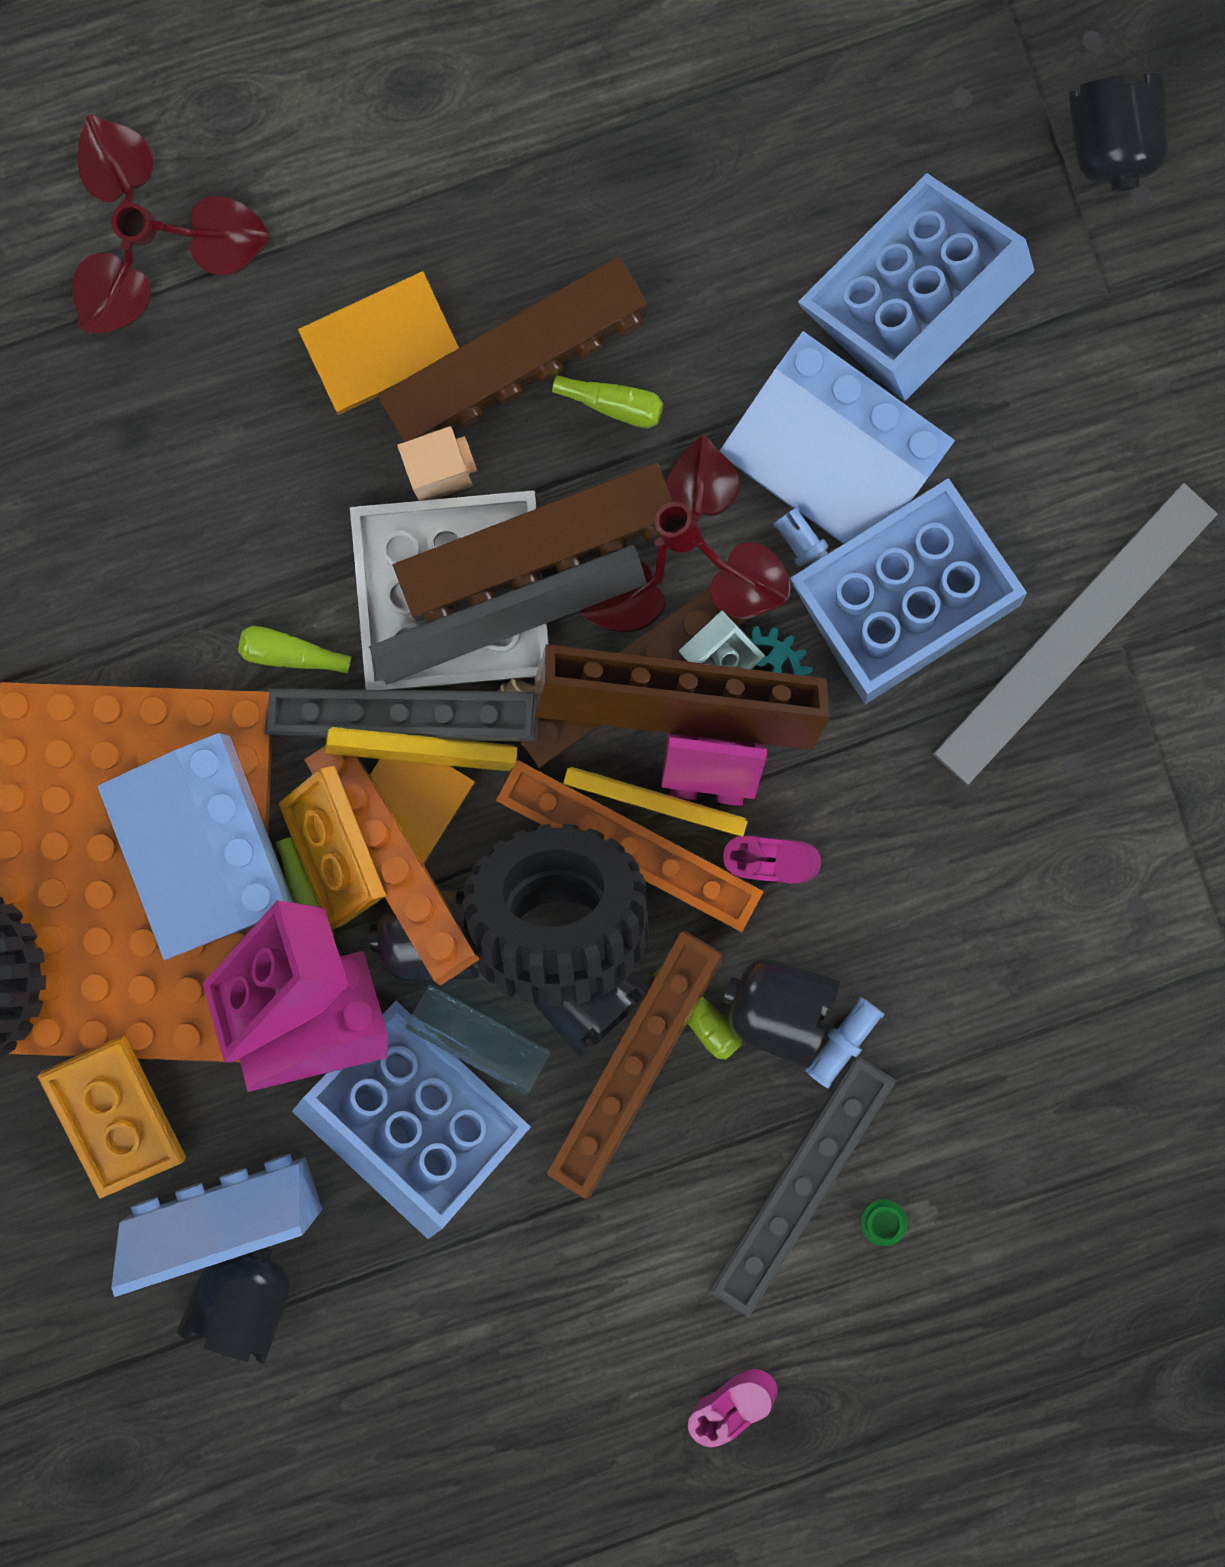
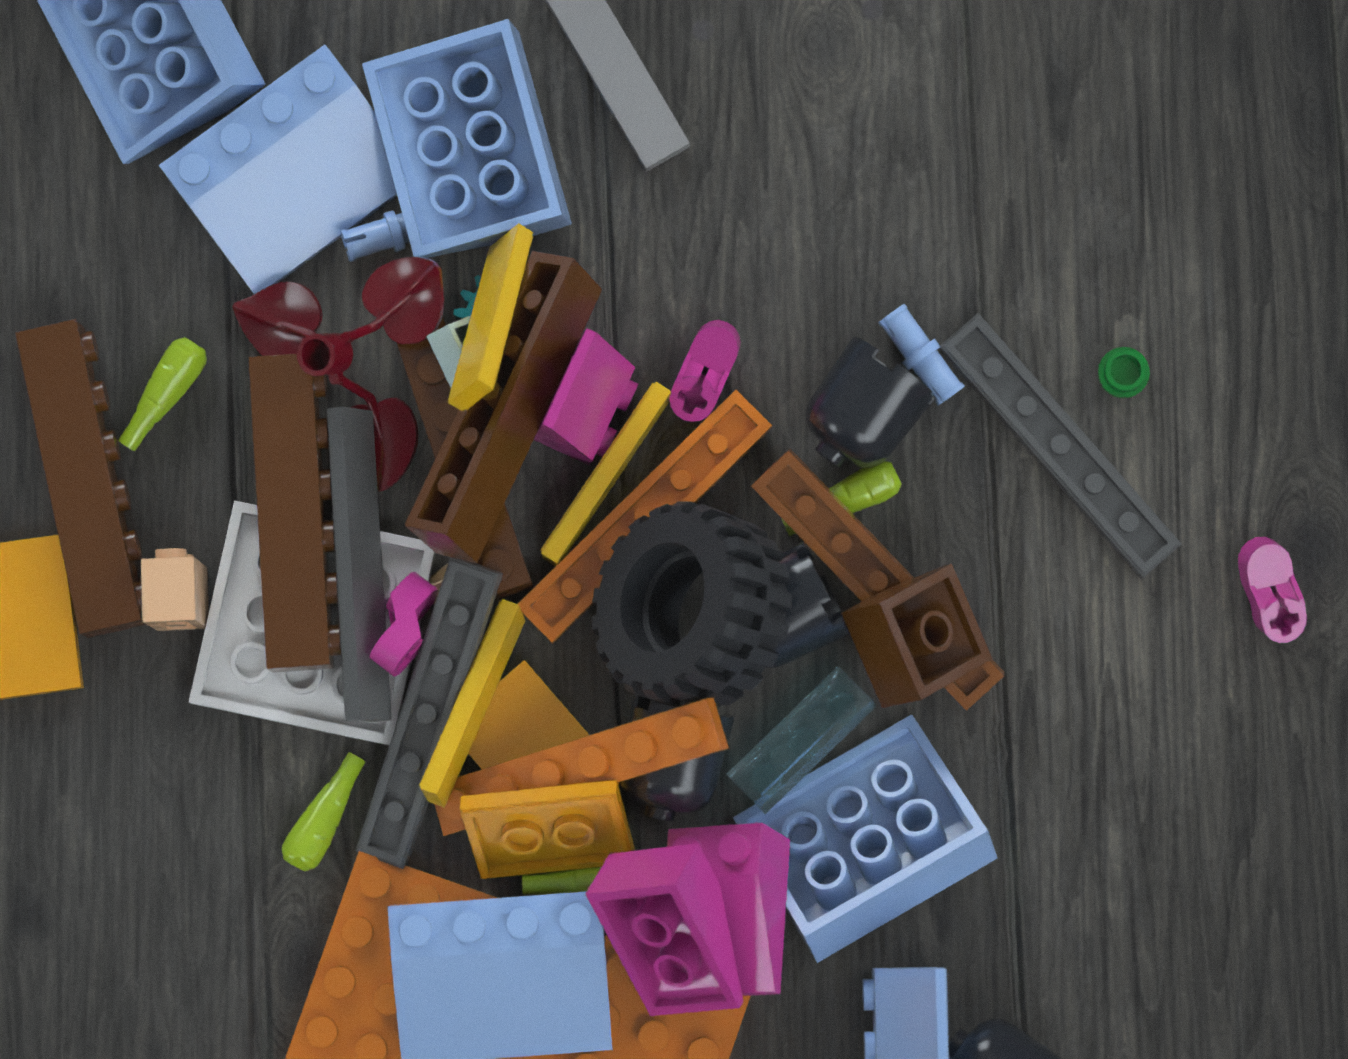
camera: 75 degrees left, 5 degrees down
none -> dark pink piece [369,571,439,677]
none -> yellow tile [448,223,533,412]
none -> reddish brown slope [841,563,992,708]

